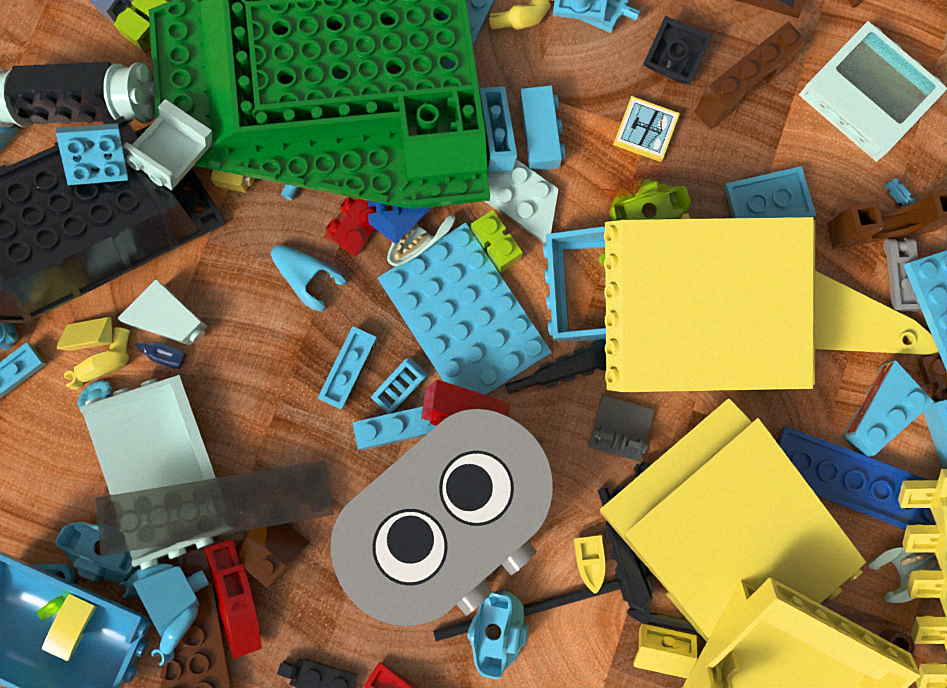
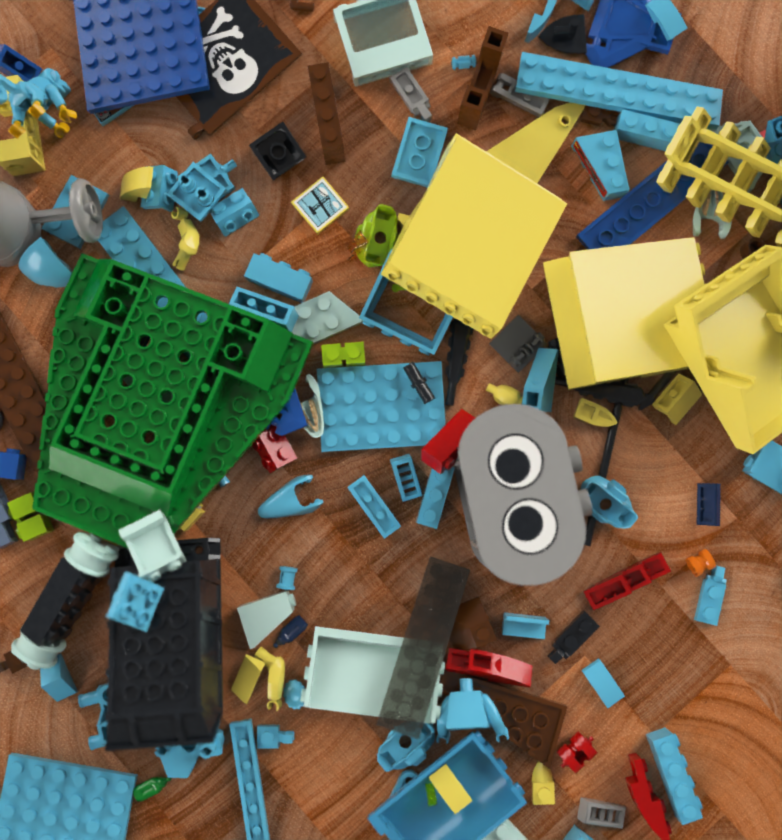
camera: 70 degrees left, 5 degrees up
none -> medium azure bracket [209,188,259,236]
none -> medium azure plate [257,724,295,749]
none -> medium azure bush [276,566,298,590]
none -> light grey hinge [389,67,432,122]
none -> black pin [403,362,435,404]
none -> light yellow plant [486,383,523,405]
none -> medium azure panel [502,613,549,639]
none -> medium azure slope [522,348,559,412]

